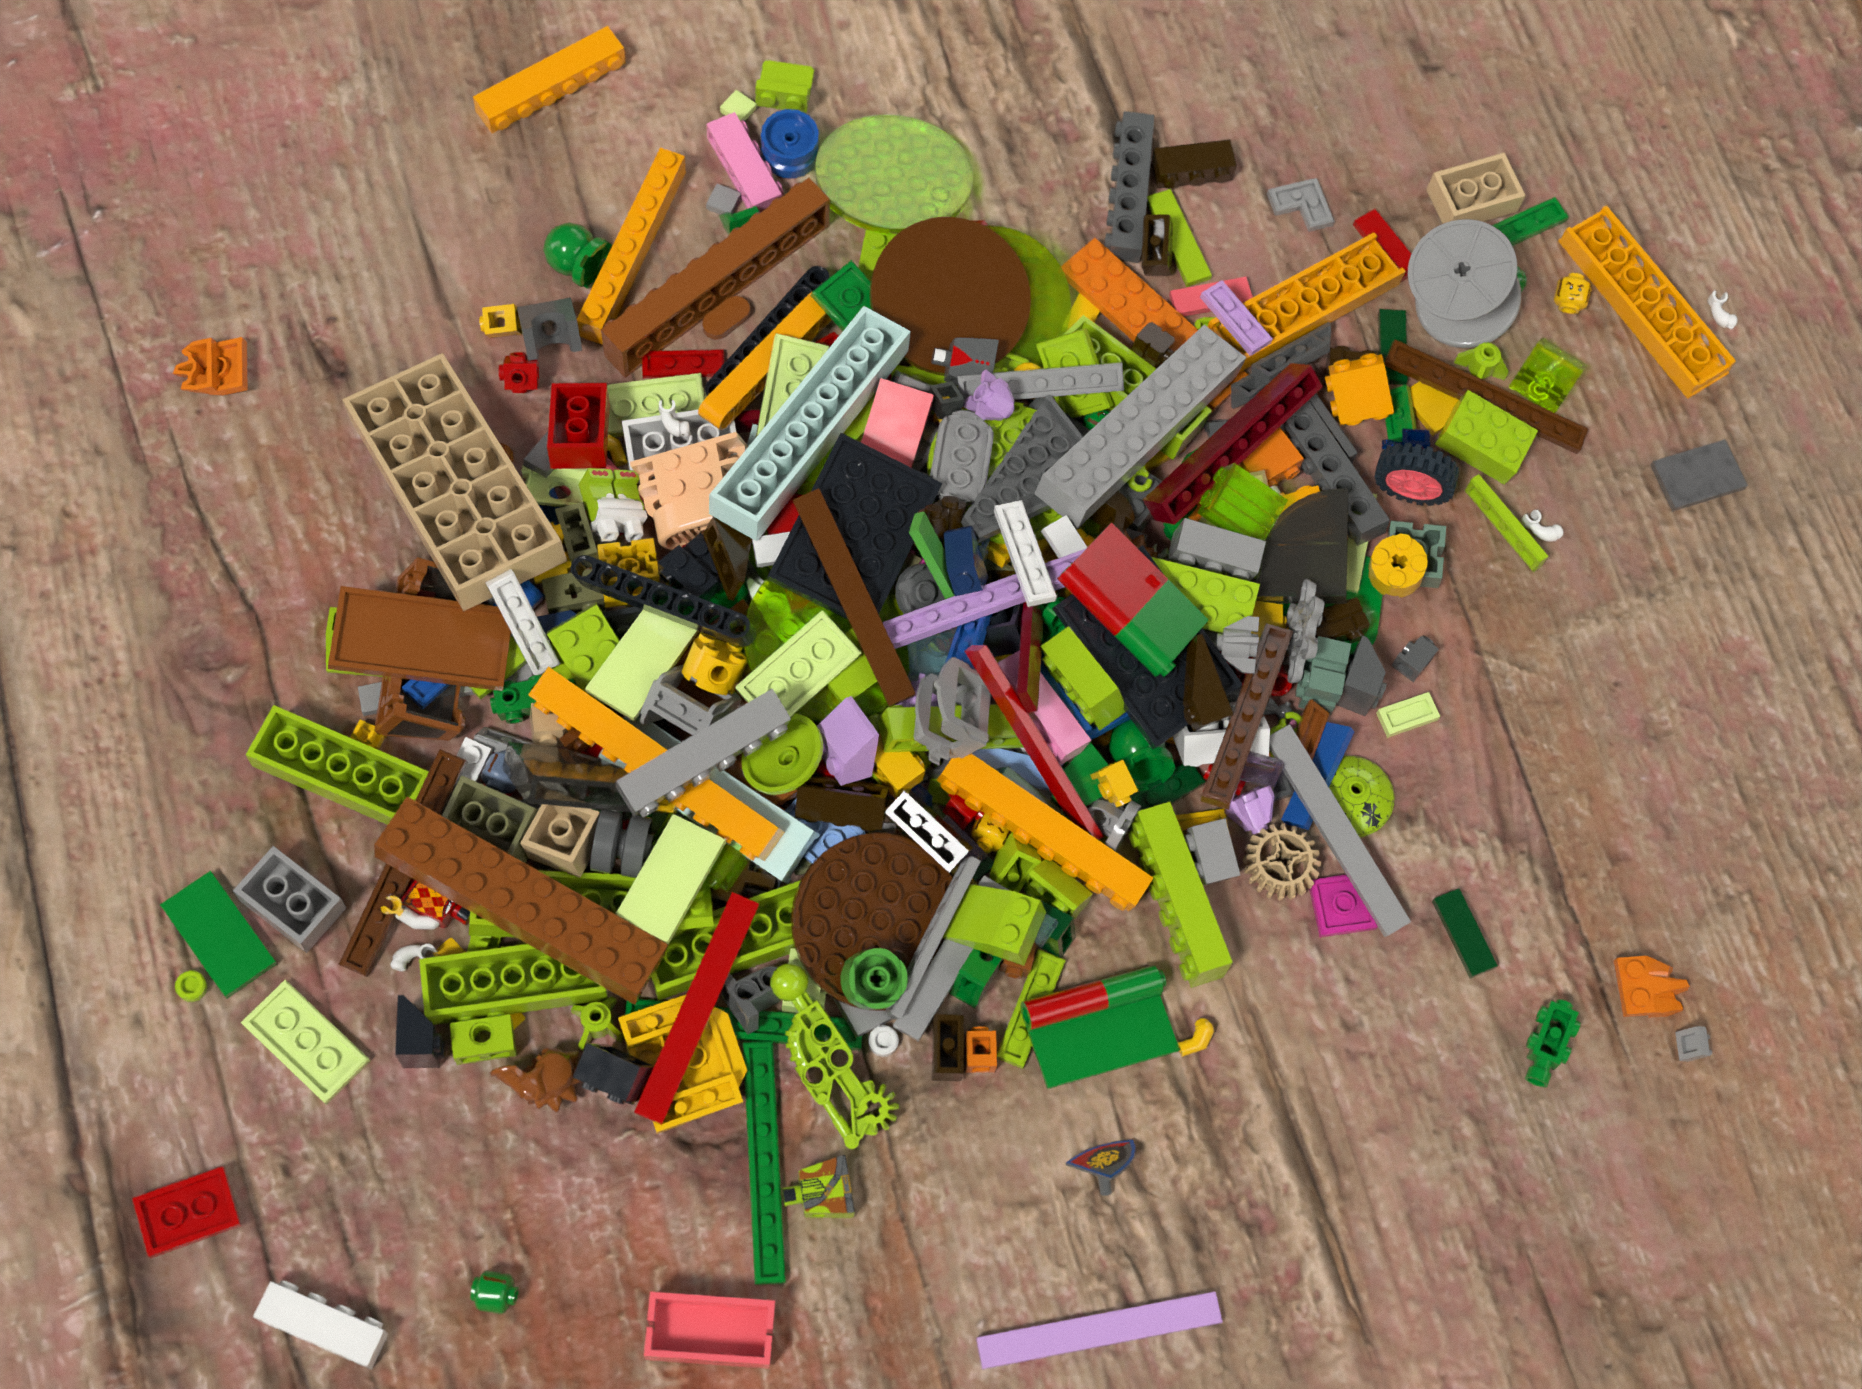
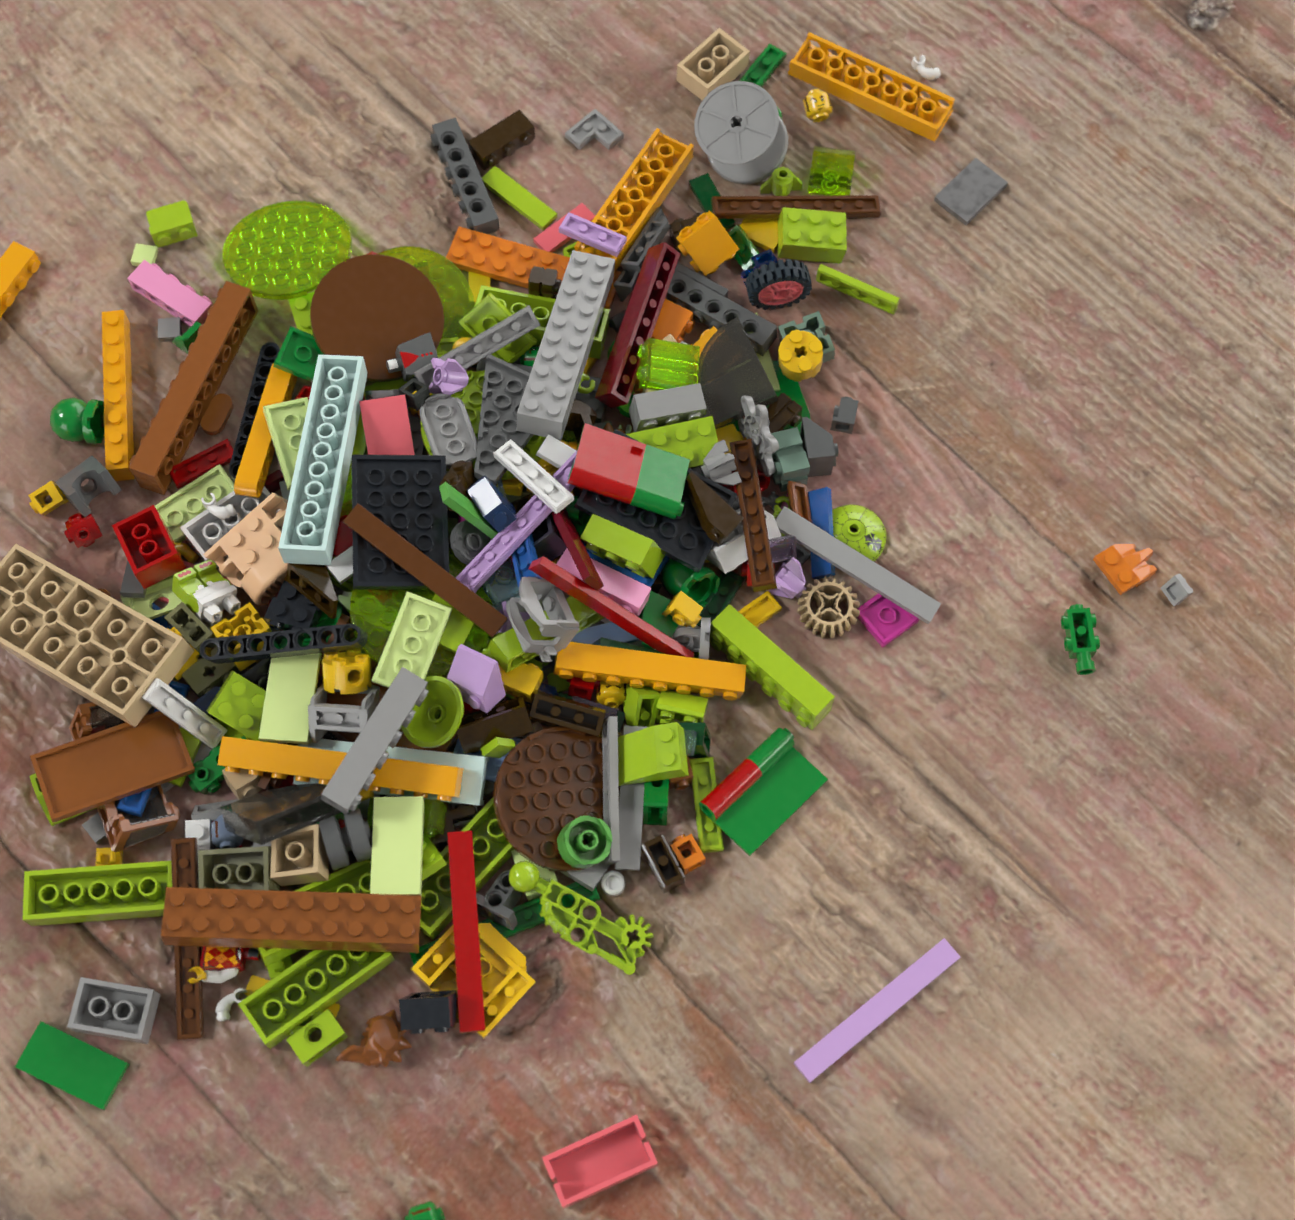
camera: 20 degrees left, 0 degrees up
lime tile [175,970,207,1002] -> none
yellowish green tile [241,980,370,1105] -> none
black slope [395,995,446,1068] -> none
lime brick [571,996,624,1051] -> none
green tile [743,1041,785,1286] -> none
blue wheel [761,109,819,179] -> none
torso [782,1155,855,1218] -> none
shield [1065,1140,1136,1196] -> none
dark brown brick [1141,214,1173,276] -> none
yellow arm [1178,1018,1214,1057] -> none
light grey brick [1182,819,1240,886] -> none
red tile [1353,209,1412,283] -> none
yellowish green tile [1376,692,1440,738] -> none
dark green tile [1432,888,1498,979] -> none
white arm [1521,510,1563,542] -> none
none -> lime tile [481,737,515,758]

